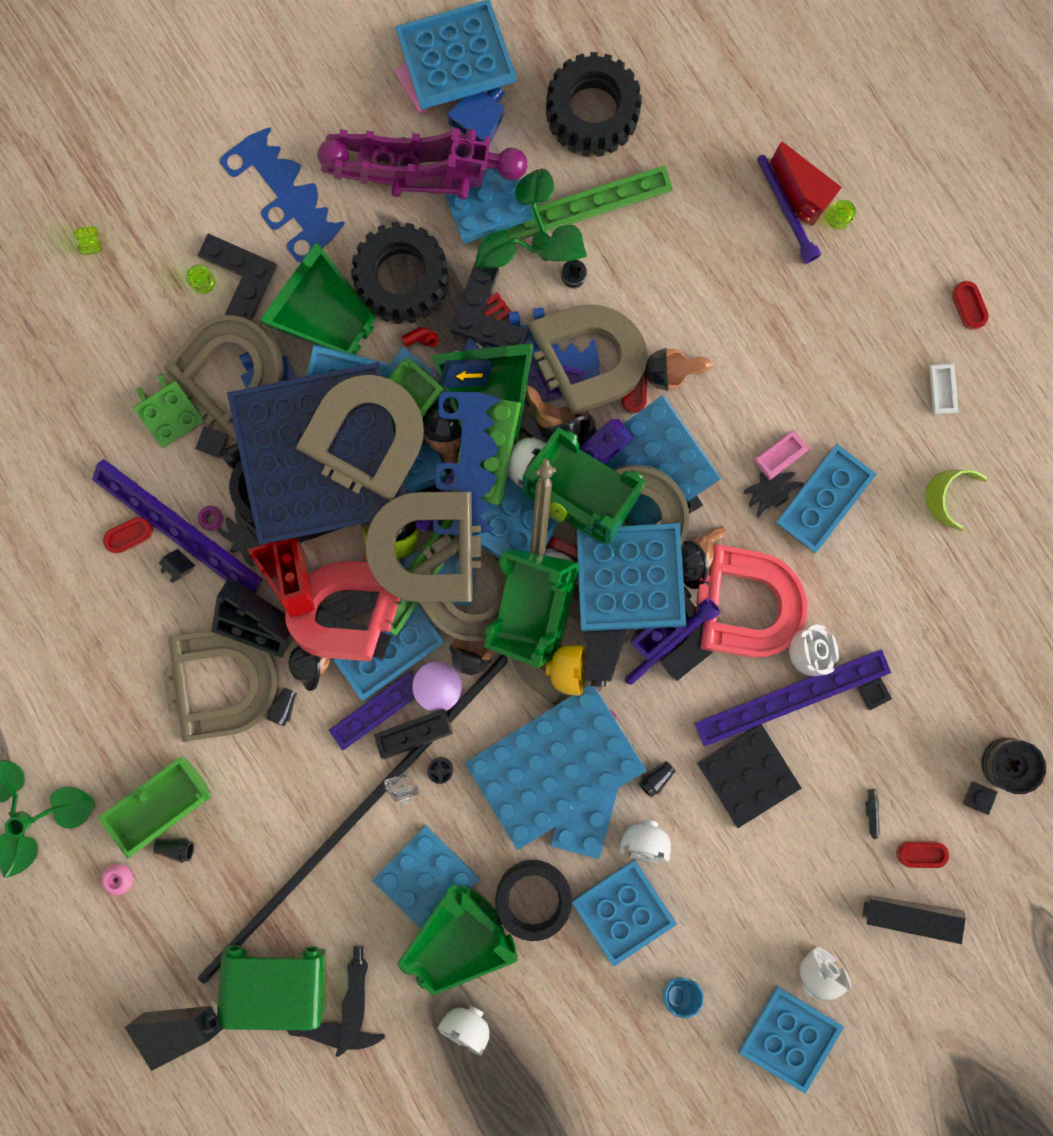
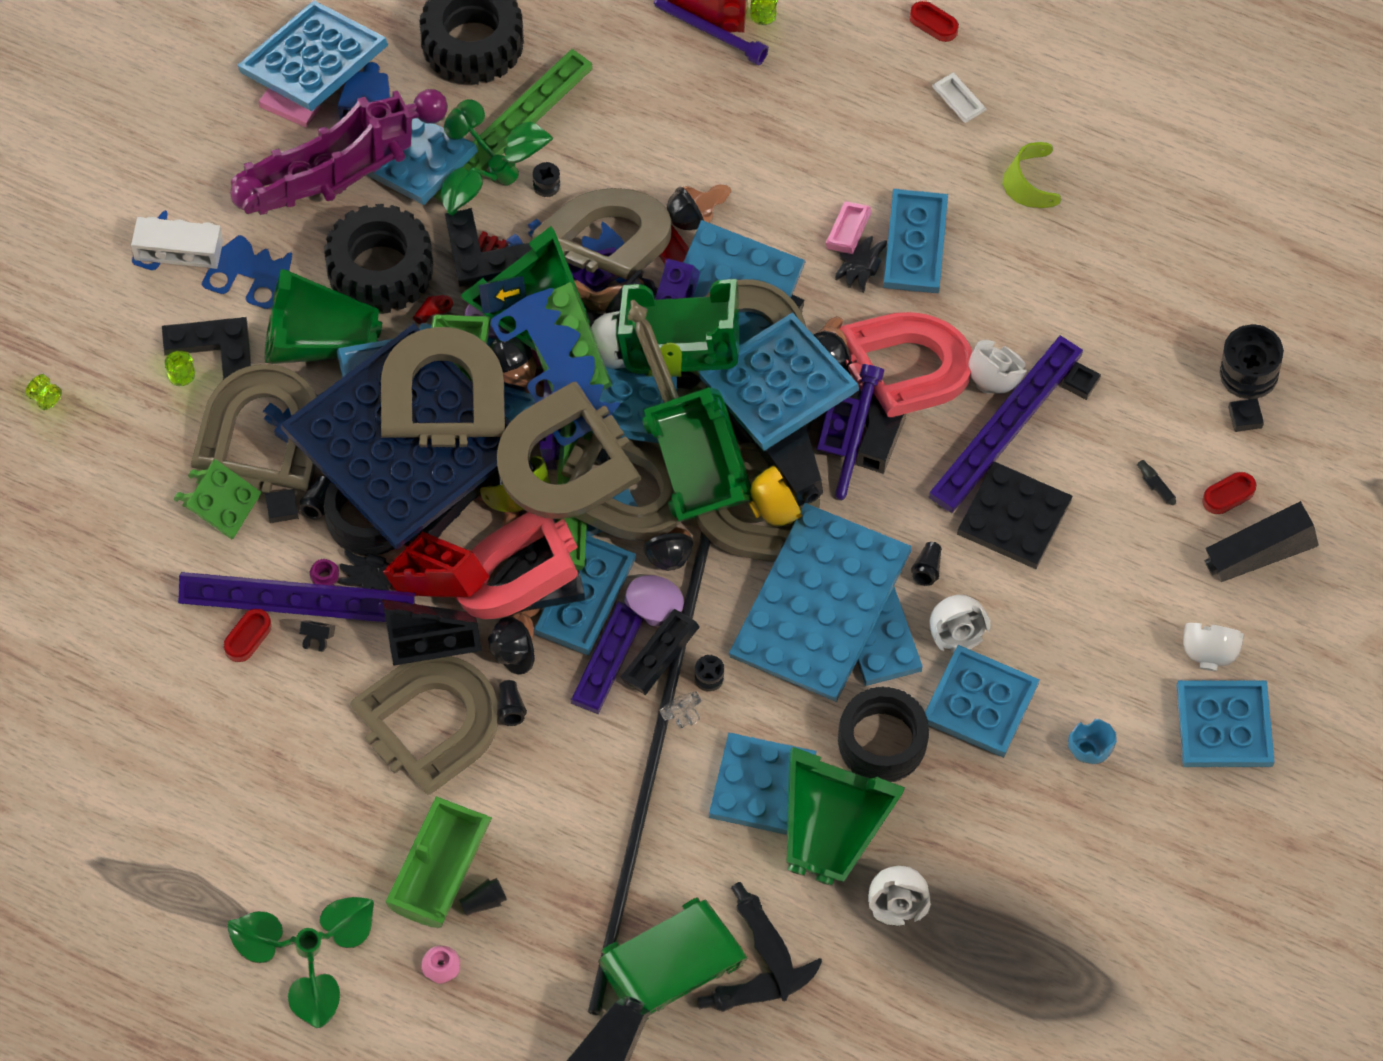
camera: 30 degrees left, 25 degrees down
none -> white brick [131,217,223,269]

